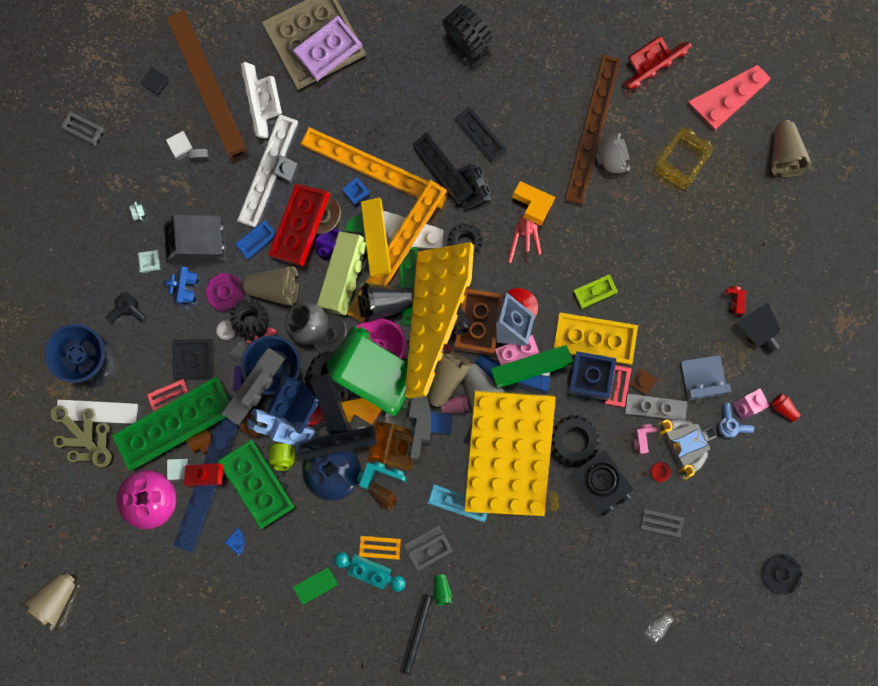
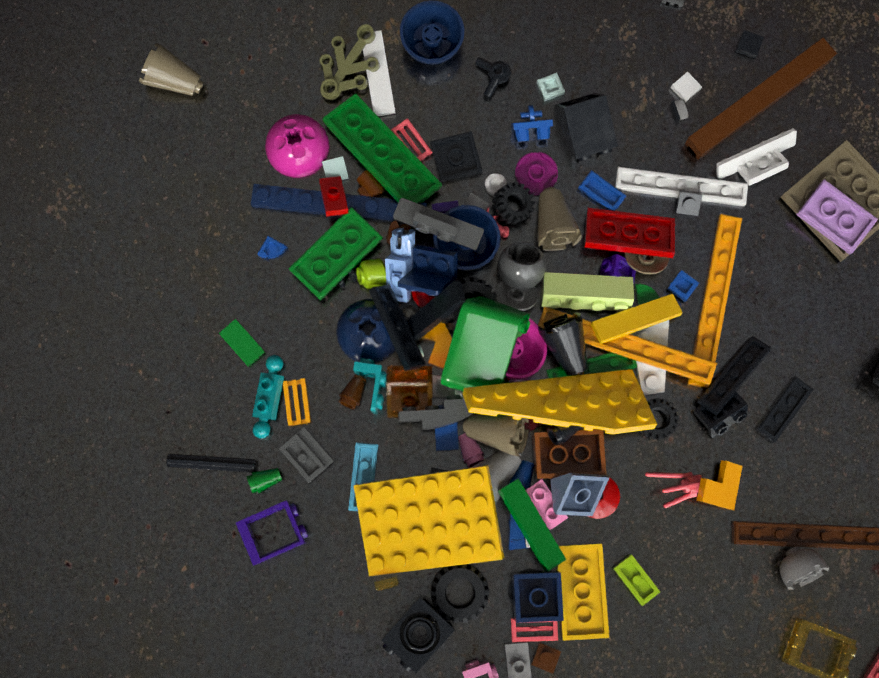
camera: 75 degrees right, 0 degrees up
light aqua plate [129,202,145,221] -> none
none -> dark purple window [236,500,308,566]

